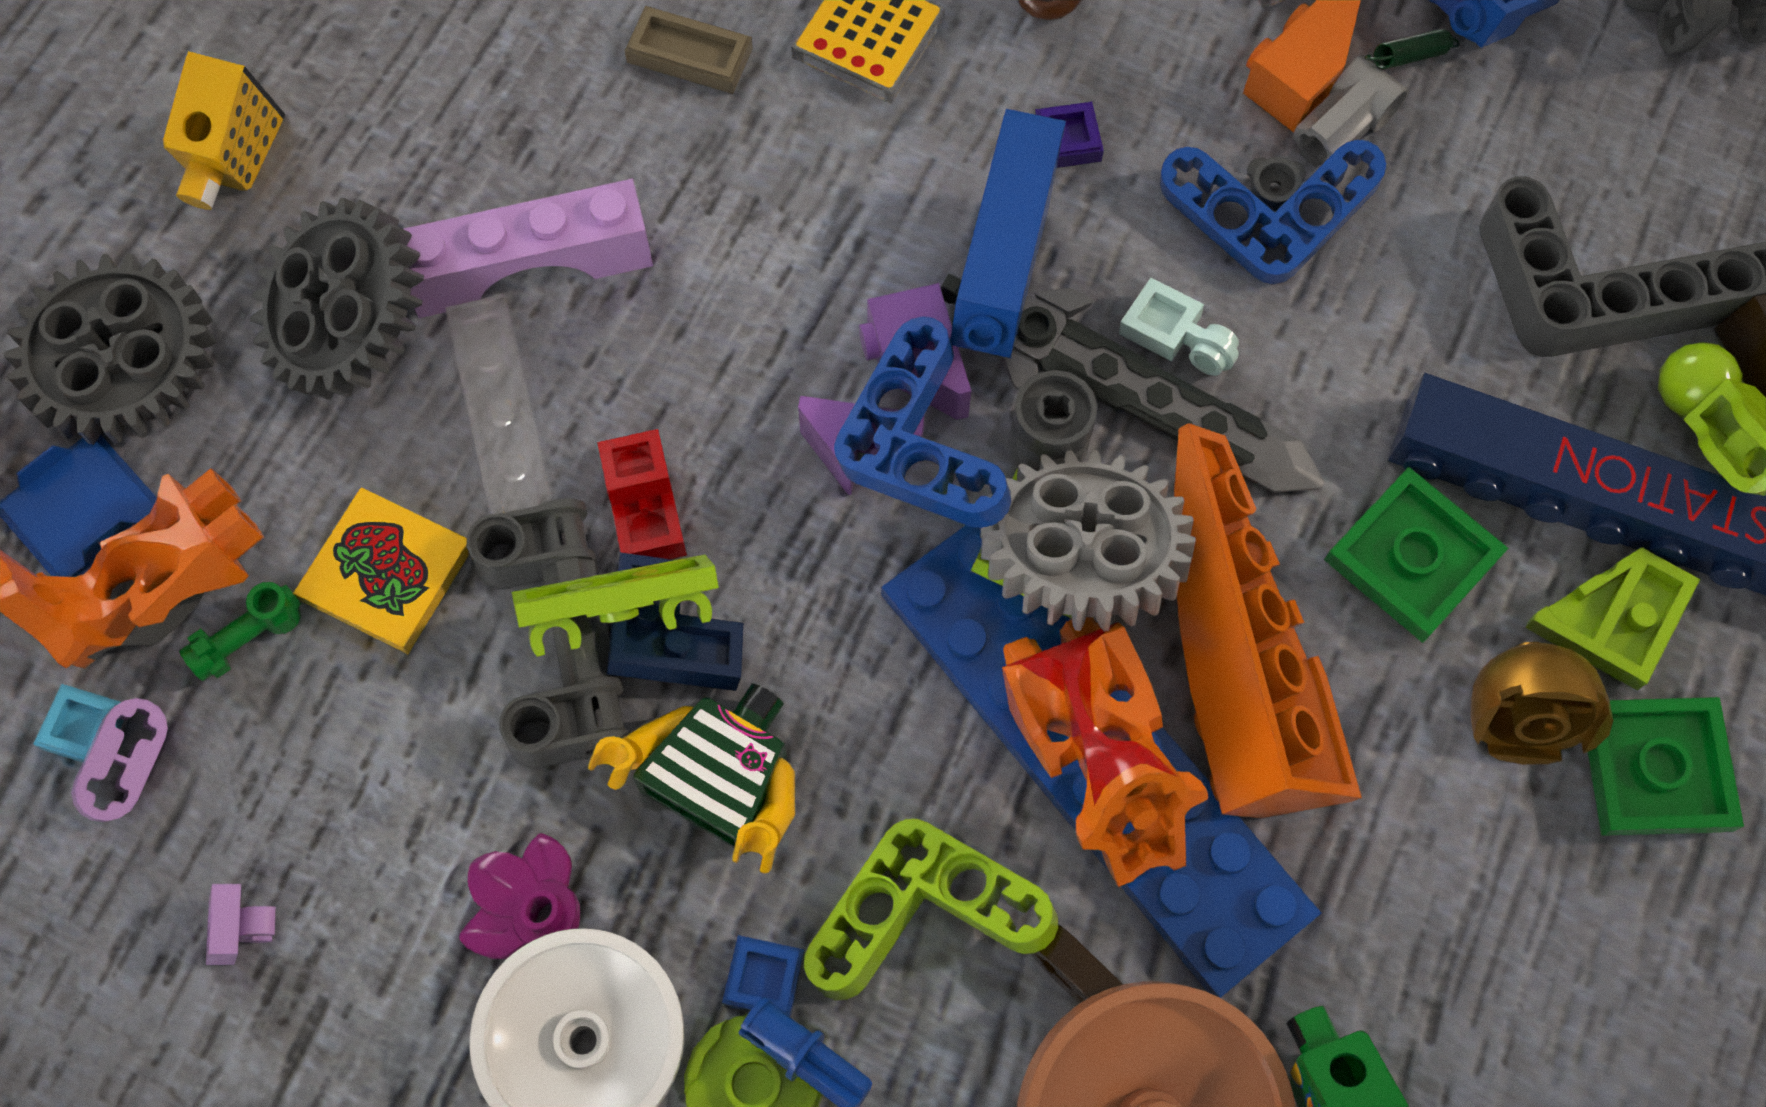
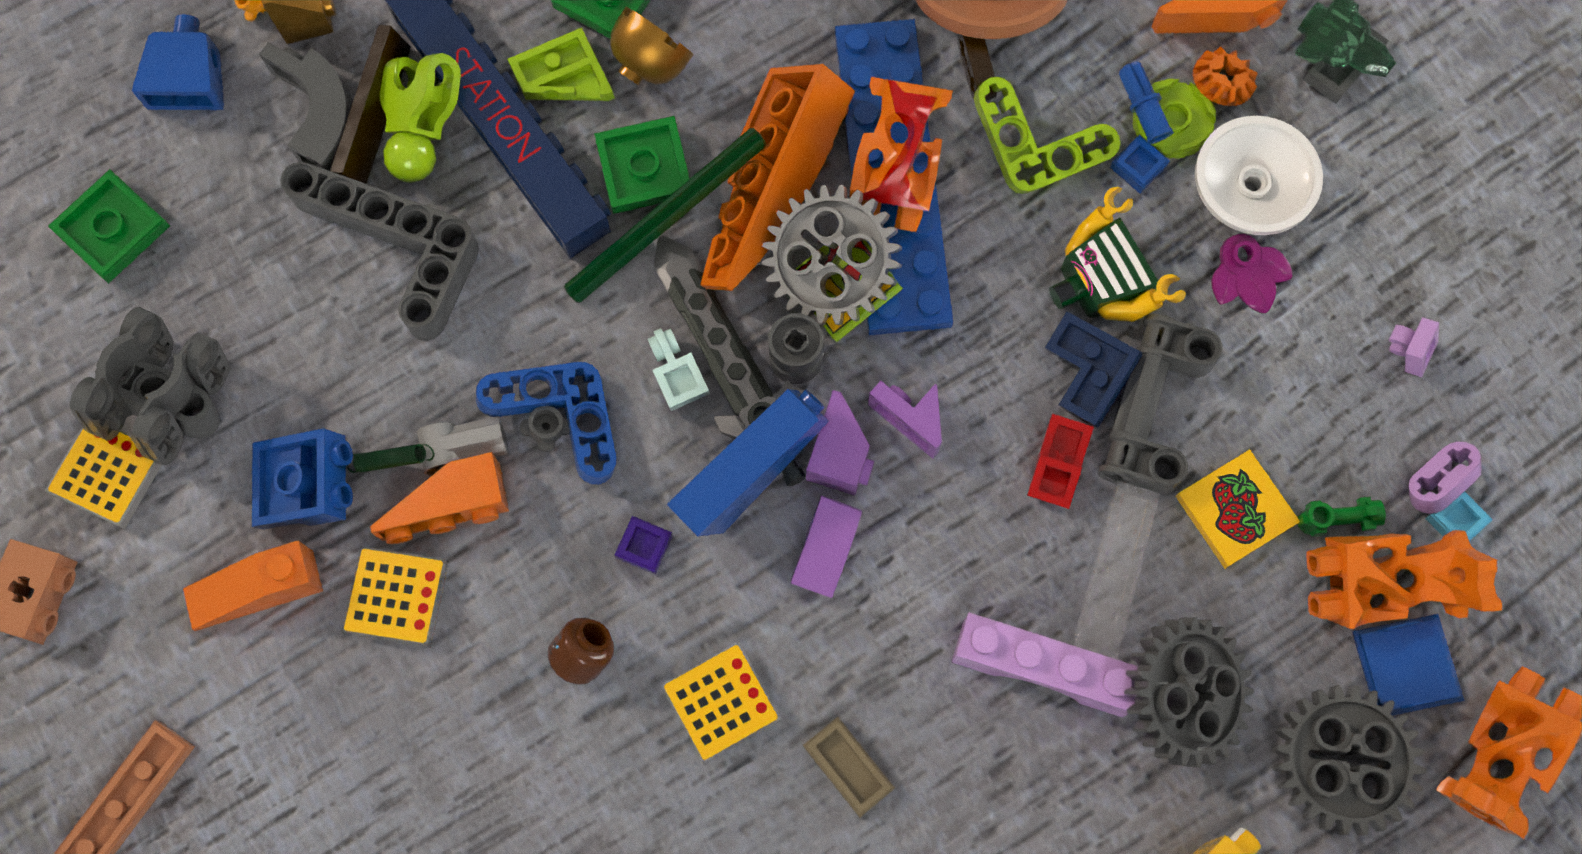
camera: 145 degrees left, 5 degrees up
lime plate [511,554,719,657] -> none
blue beam [834,316,1011,528] -> none
none -> dark green axle [564,128,766,303]
none -> medium lavender slope [790,495,862,598]

